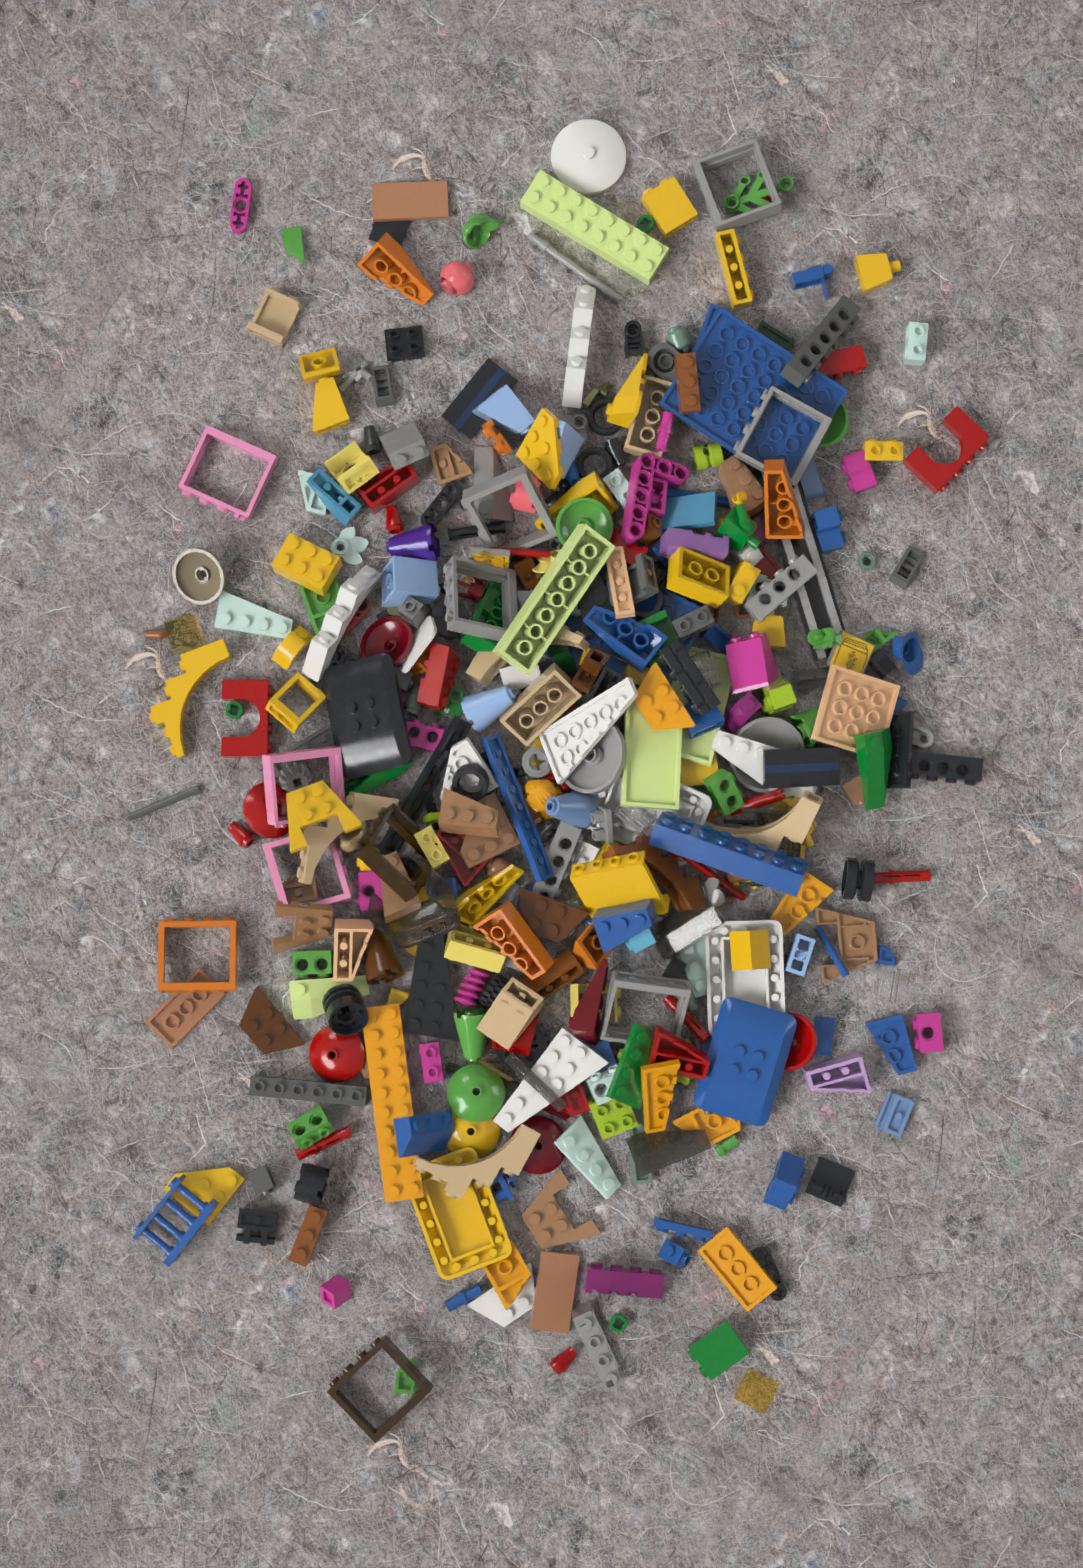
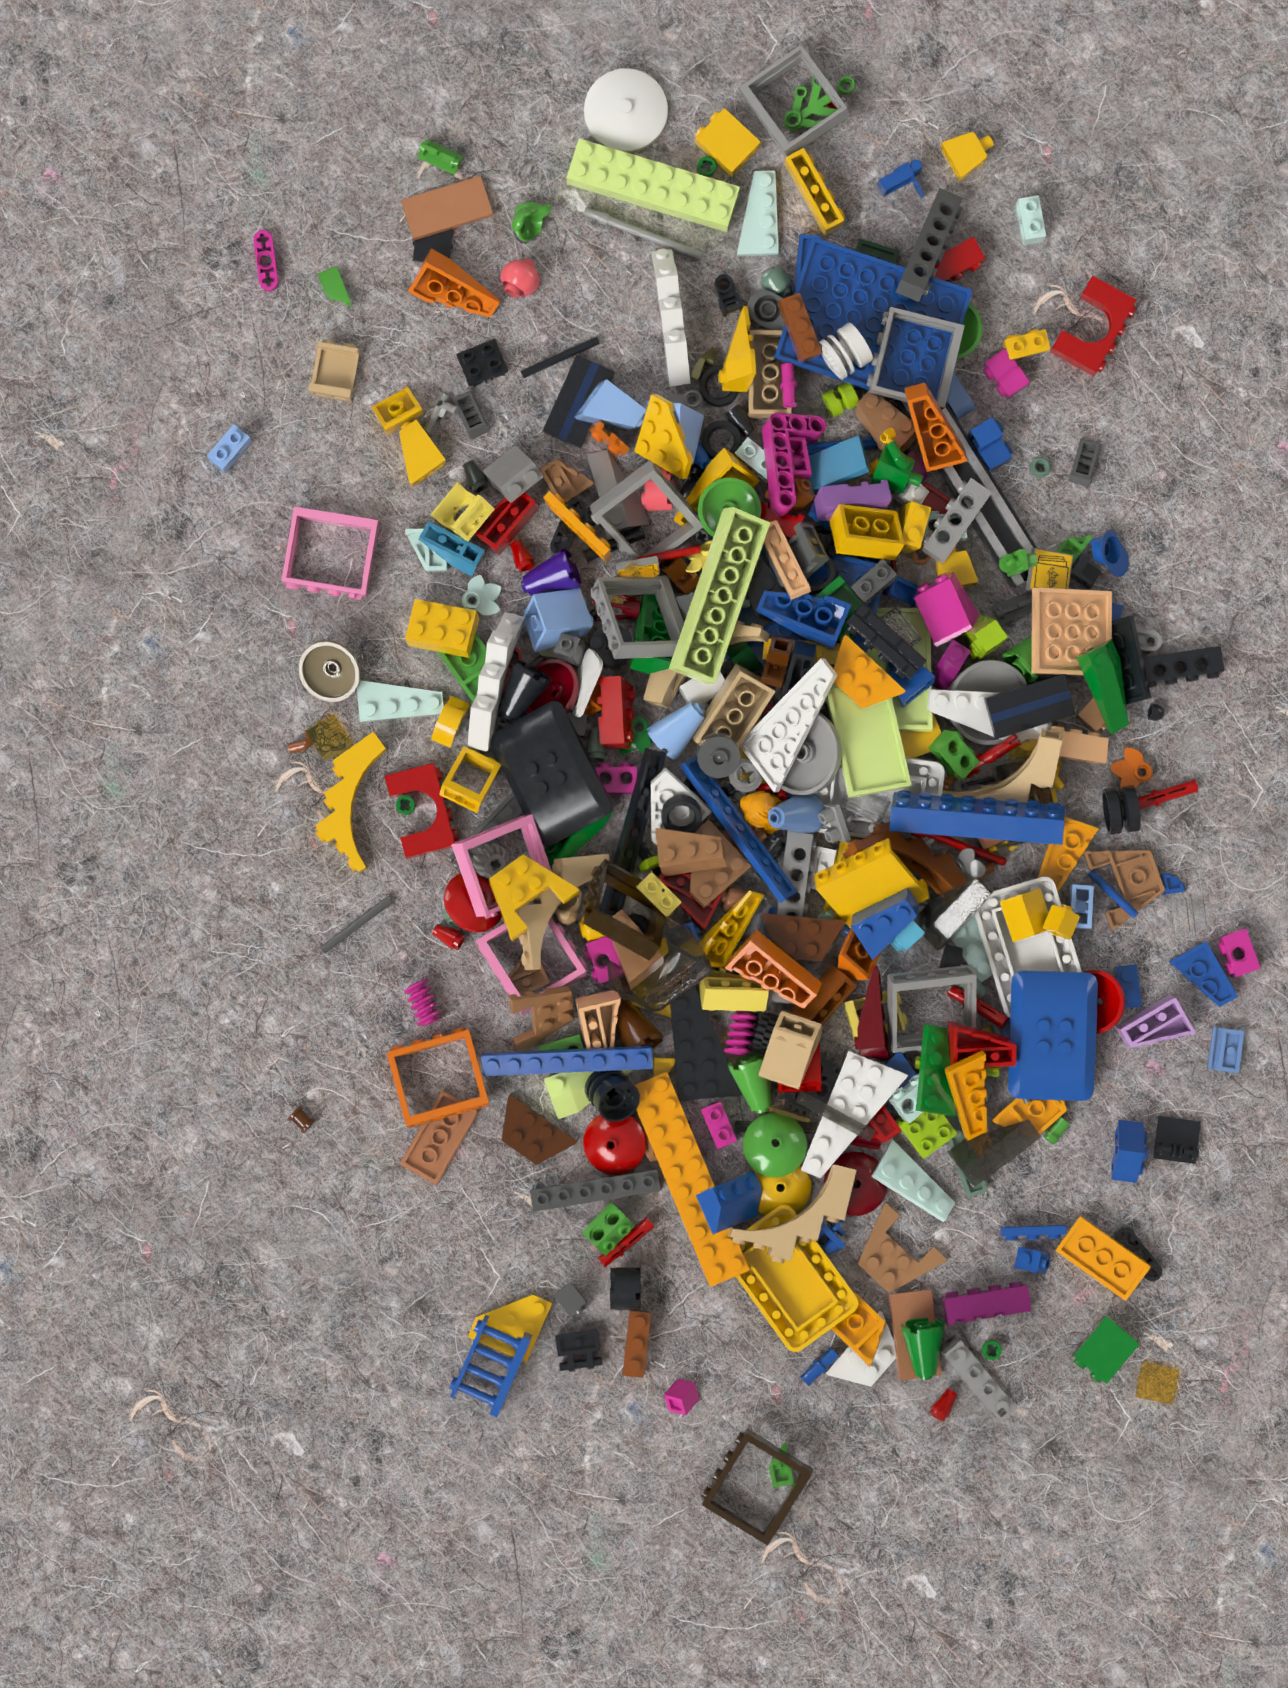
camera: 15 degrees left, 0 degrees up
none -> light blue brick [207,424,252,474]
none -> reddish brown bush [288,1105,316,1133]
none -> dark pink piece [404,978,443,1026]
none -> bright green hinge [417,139,464,175]
none -> plate [481,1046,654,1076]
none -> black cone [499,659,552,721]
none -> black bar [520,336,600,379]
none -> light orange plate [543,491,612,563]
none -> dark grey piece [696,733,740,778]
none -> light aqua wing [737,170,779,256]
none -> white wheel [818,323,873,380]
none -> green cone [901,1318,944,1380]
none -> yellow brick [1042,904,1080,940]
none -> light nougat brick [1051,726,1109,764]
none -> orange plate [1110,748,1153,788]
none -> black hinge [1147,703,1165,721]

